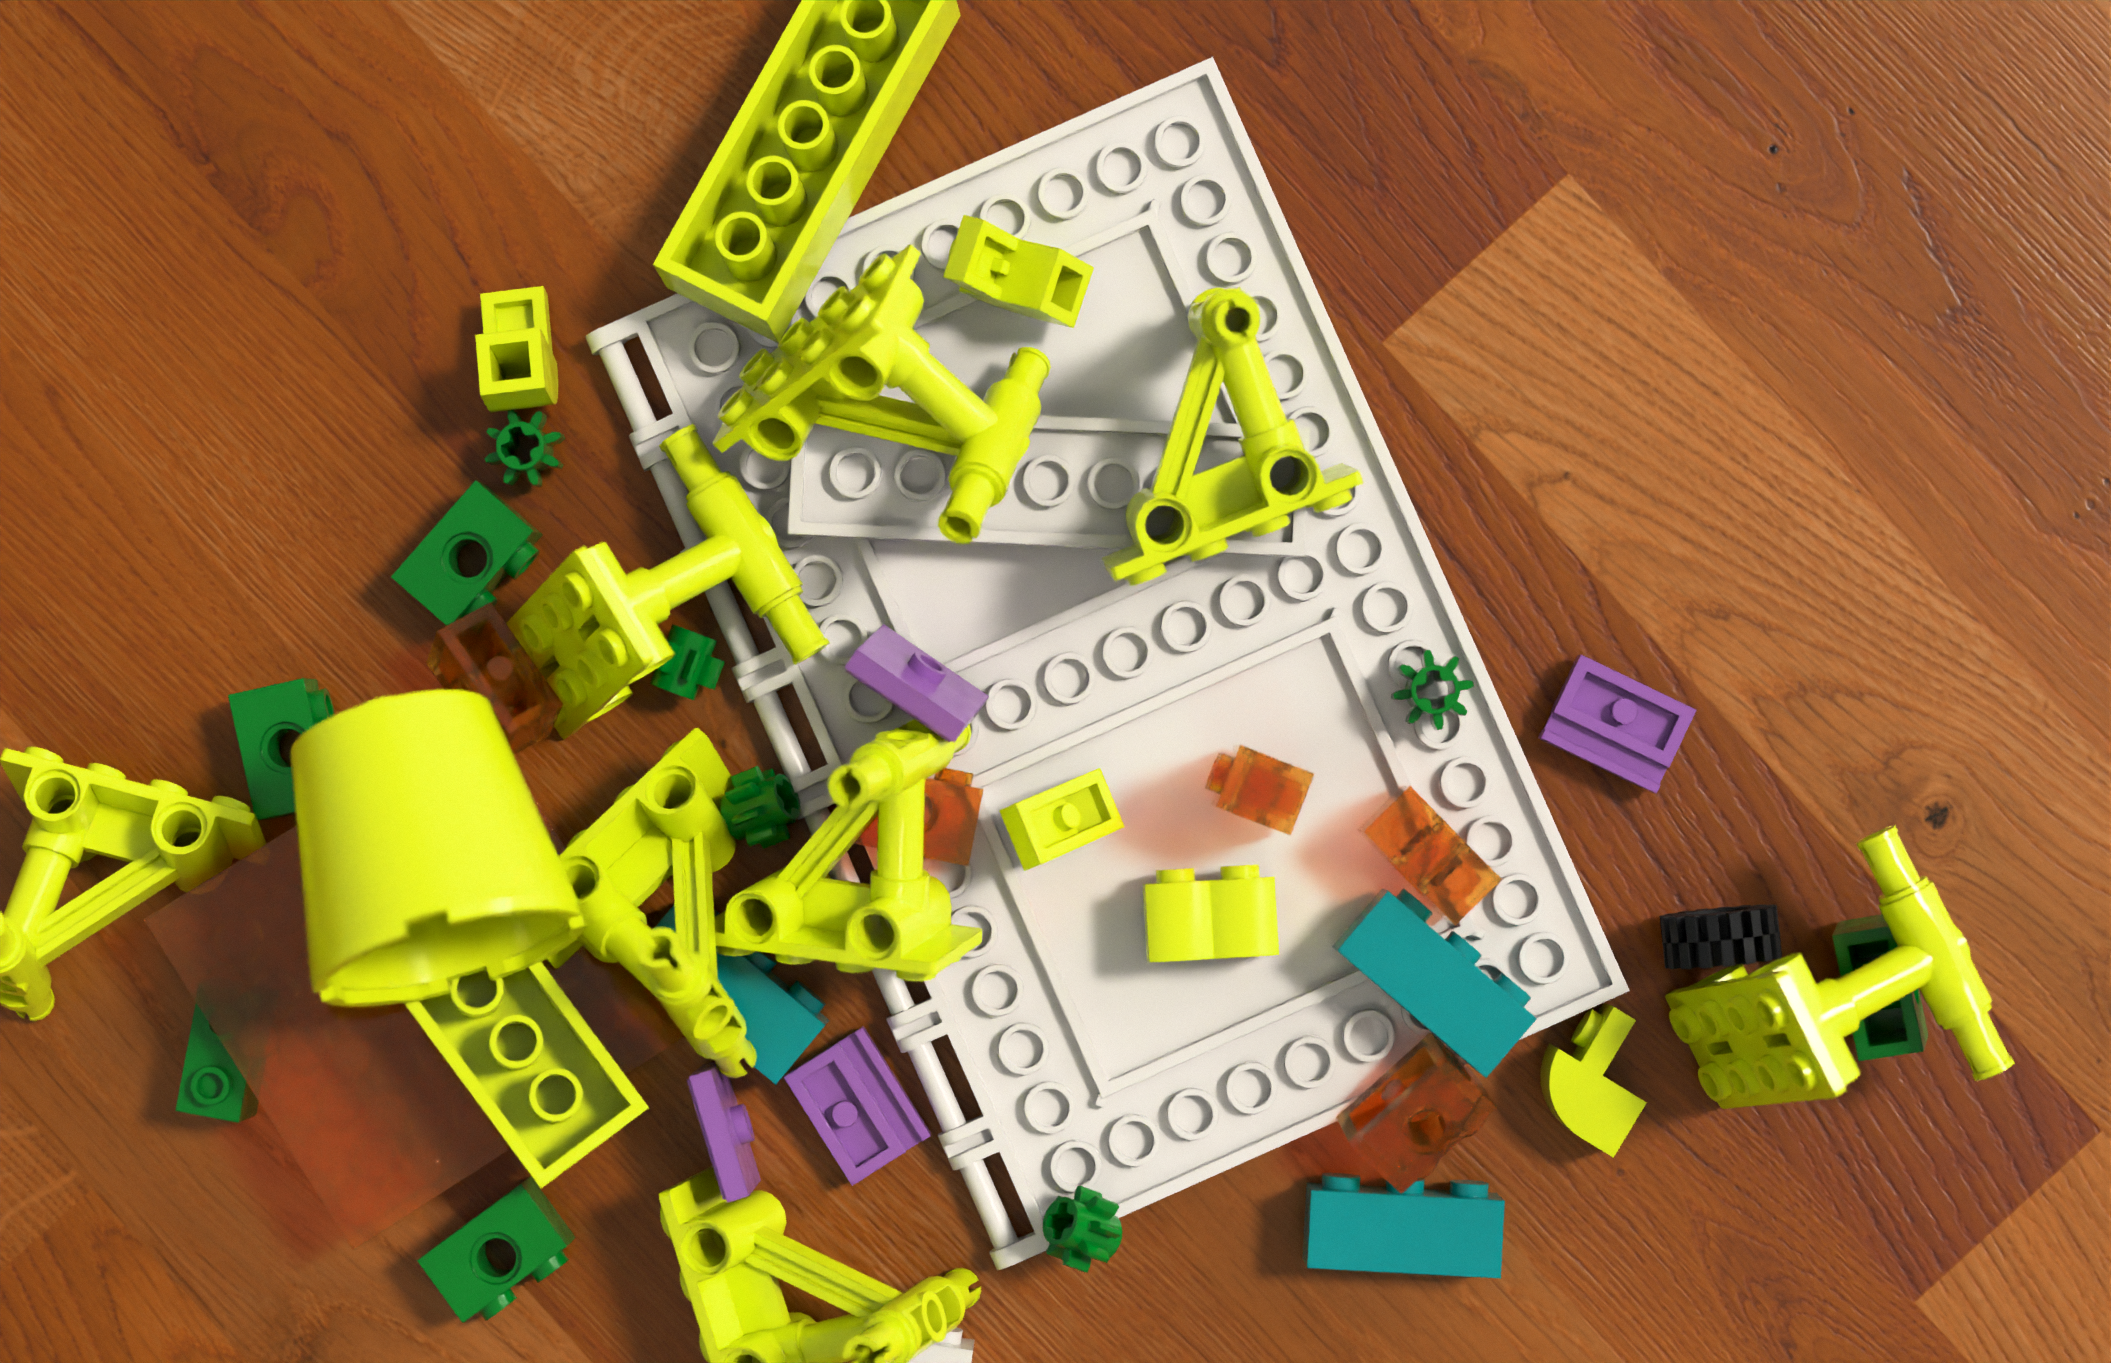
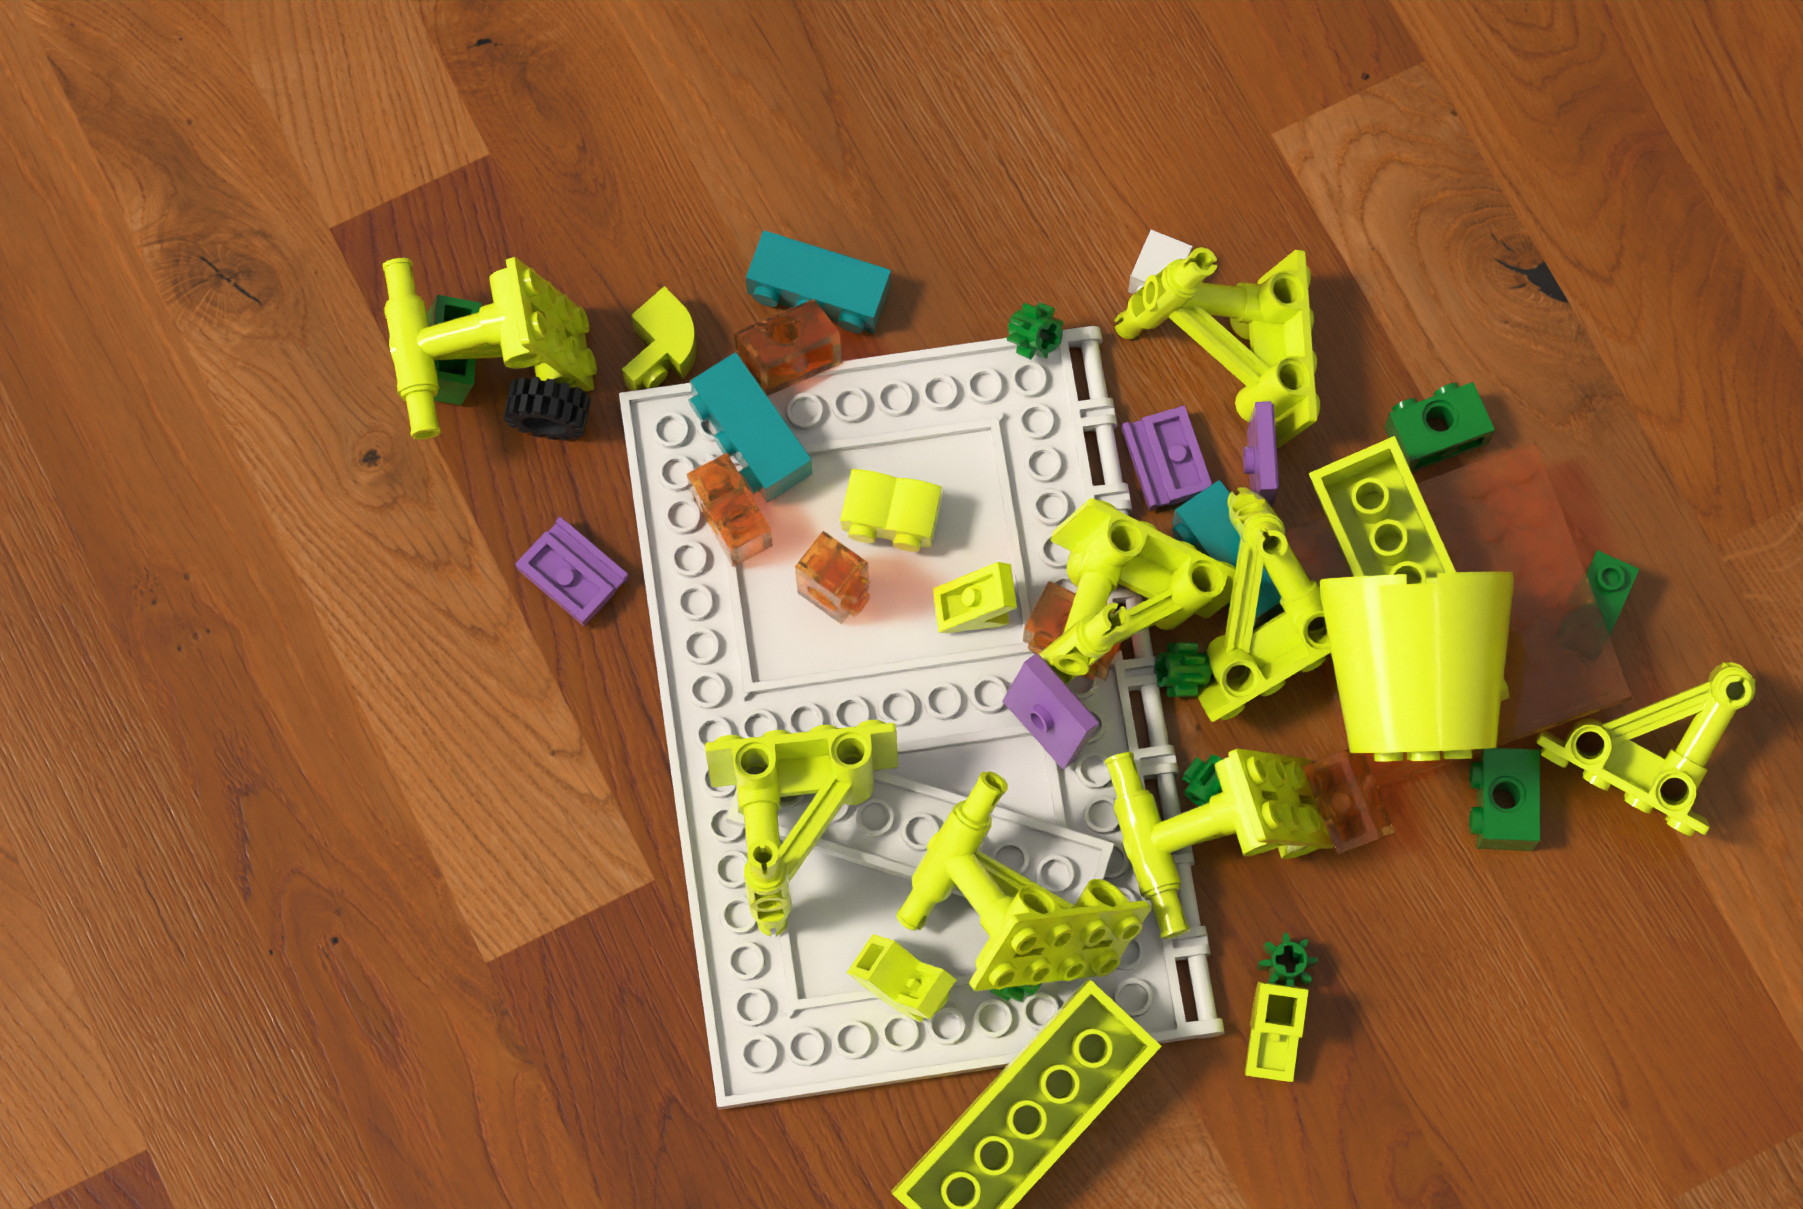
camera: 170 degrees left, 15 degrees down
green brick [391,480,543,630] -> none
green gear [1391,650,1474,730] -> none

